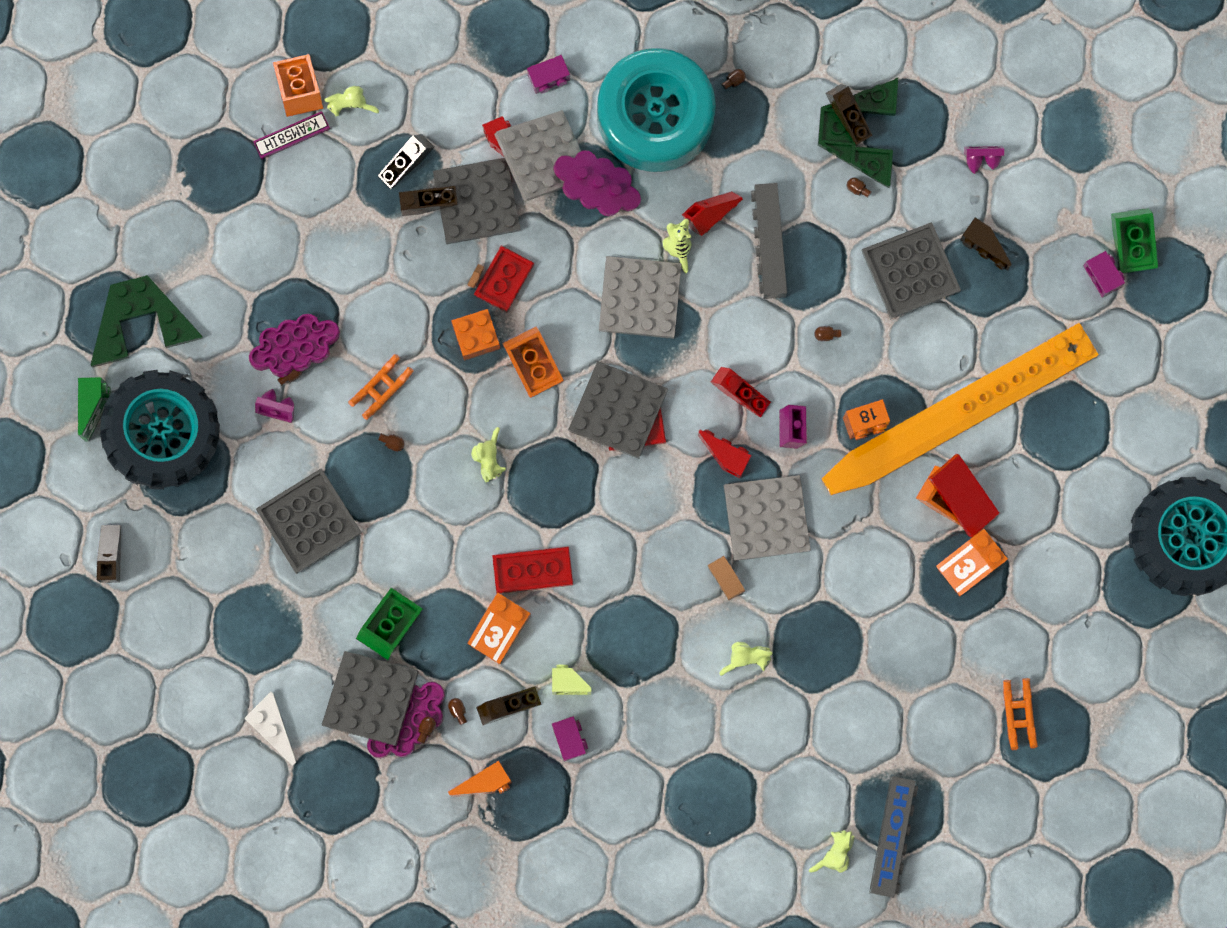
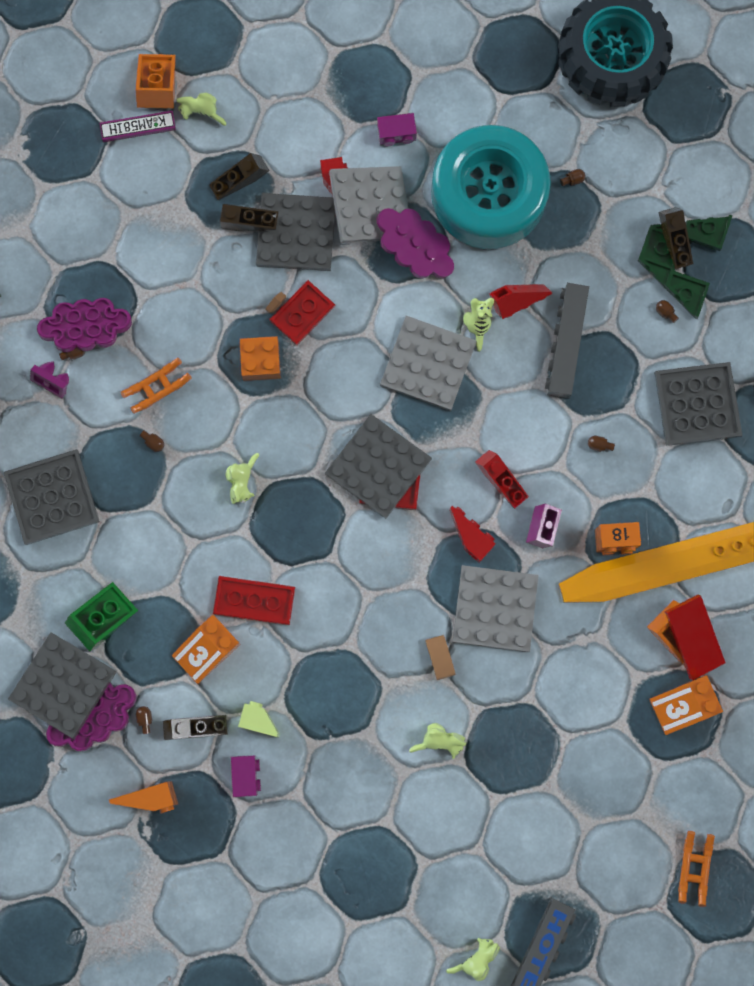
camera: 15 degrees right, 0 degrees up
reddish brown cylinder [417,716,436,744] -> none
orange slope [502,327,564,398] -> none

